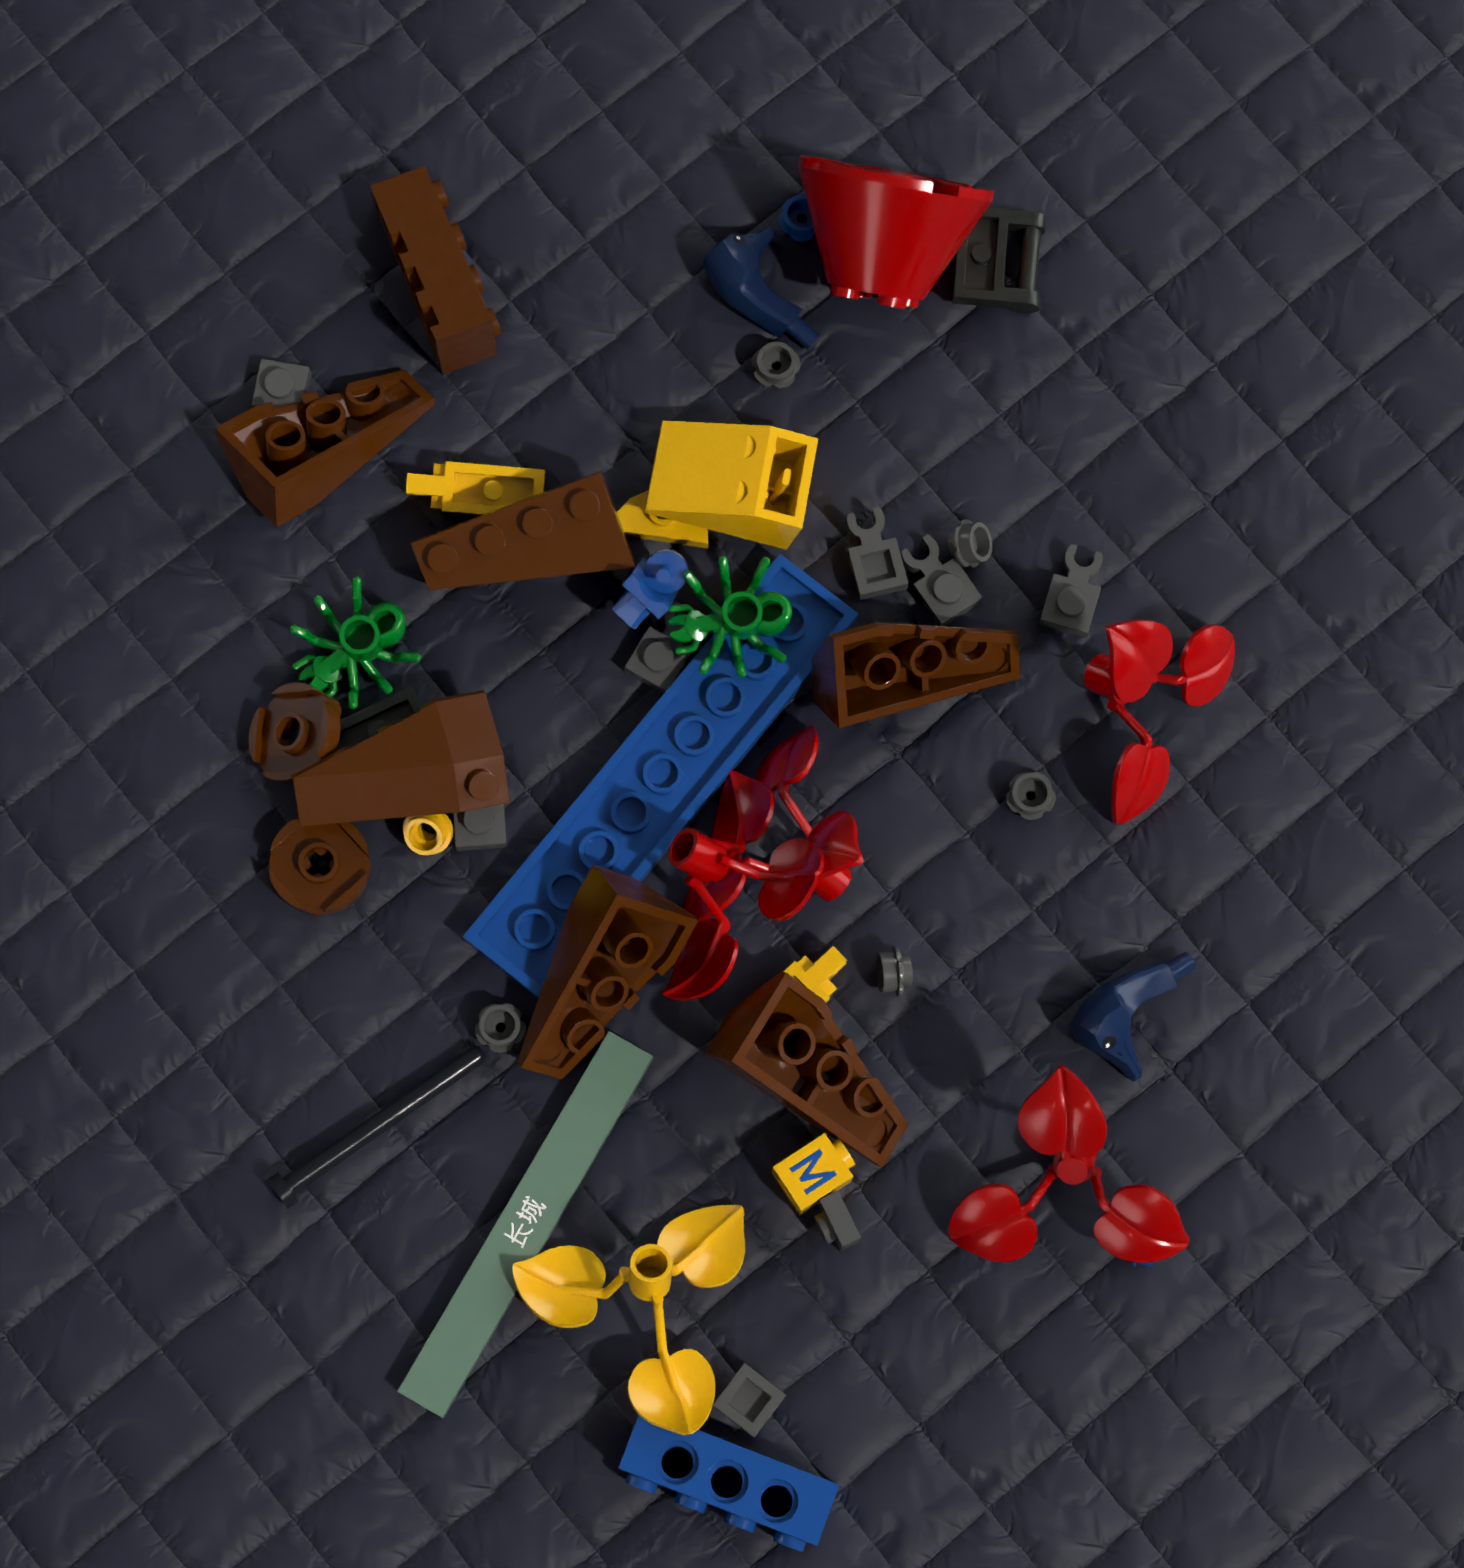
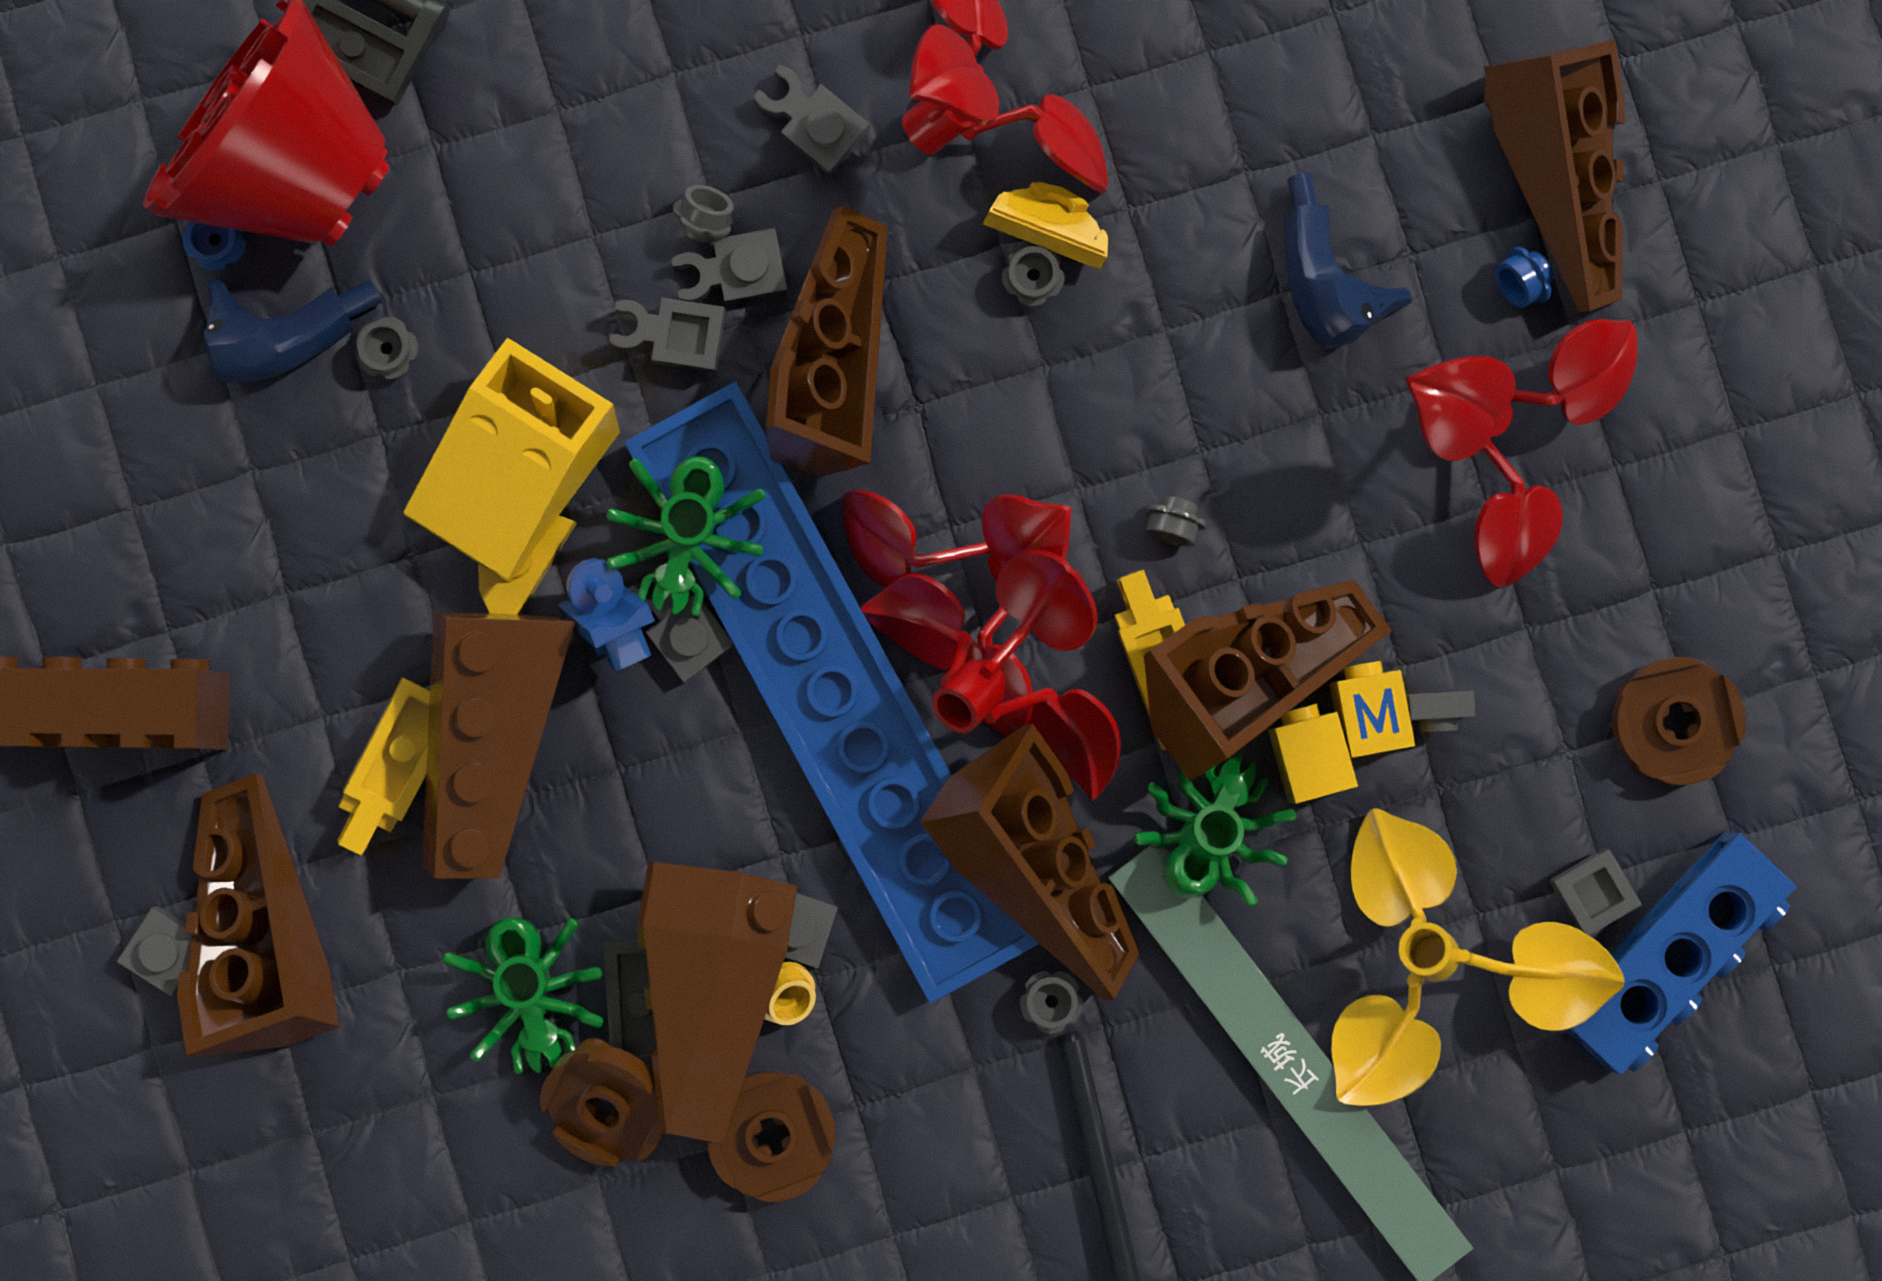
camera: 65 degrees left, 10 degrees up
none -> yellow plate [983,182,1108,270]
none -> green animal [1134,755,1296,907]
none -> yellow brick [1268,704,1358,804]
none -> reddish brown wedge [1484,40,1625,312]
none -> blue plate [1495,247,1554,308]
none -> reddish brown plate [1612,657,1746,785]

